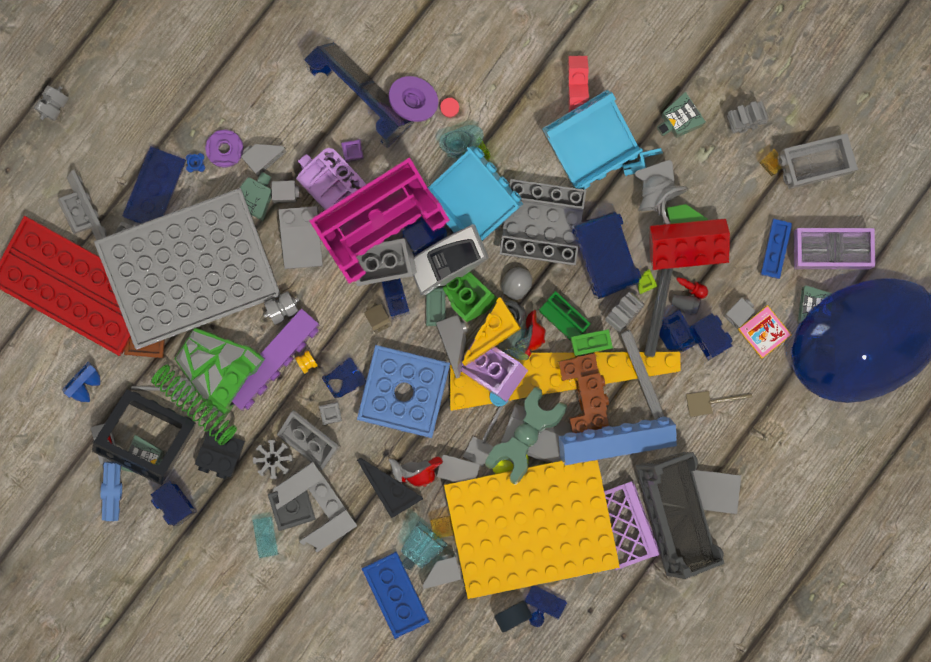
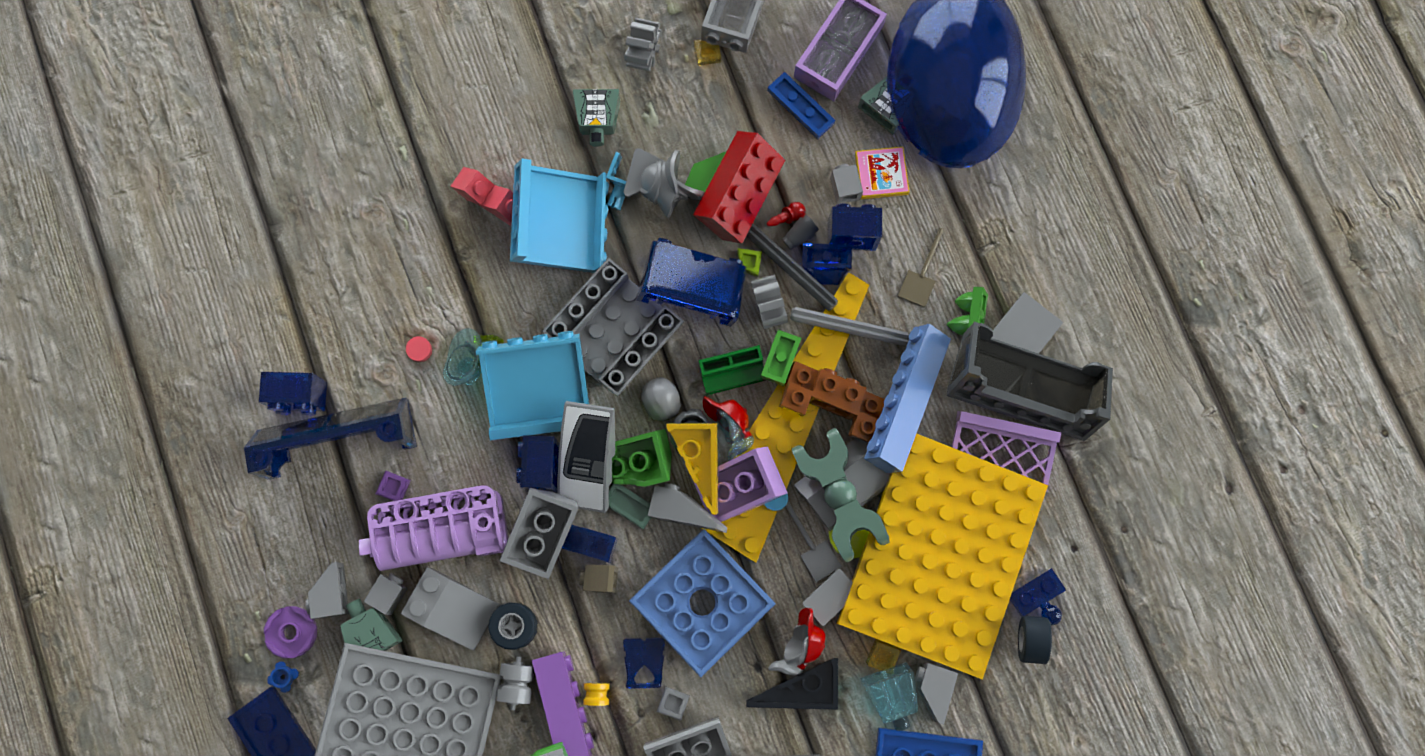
camera: 60 degrees left, 5 degrees down
dark pink wedge [309,158,450,284] -> none
medium lavender hat [388,76,438,122] -> none
none -> clear blue brick [258,372,327,415]
none -> black wheel [488,603,538,650]
none -> bright green tile [947,287,988,335]

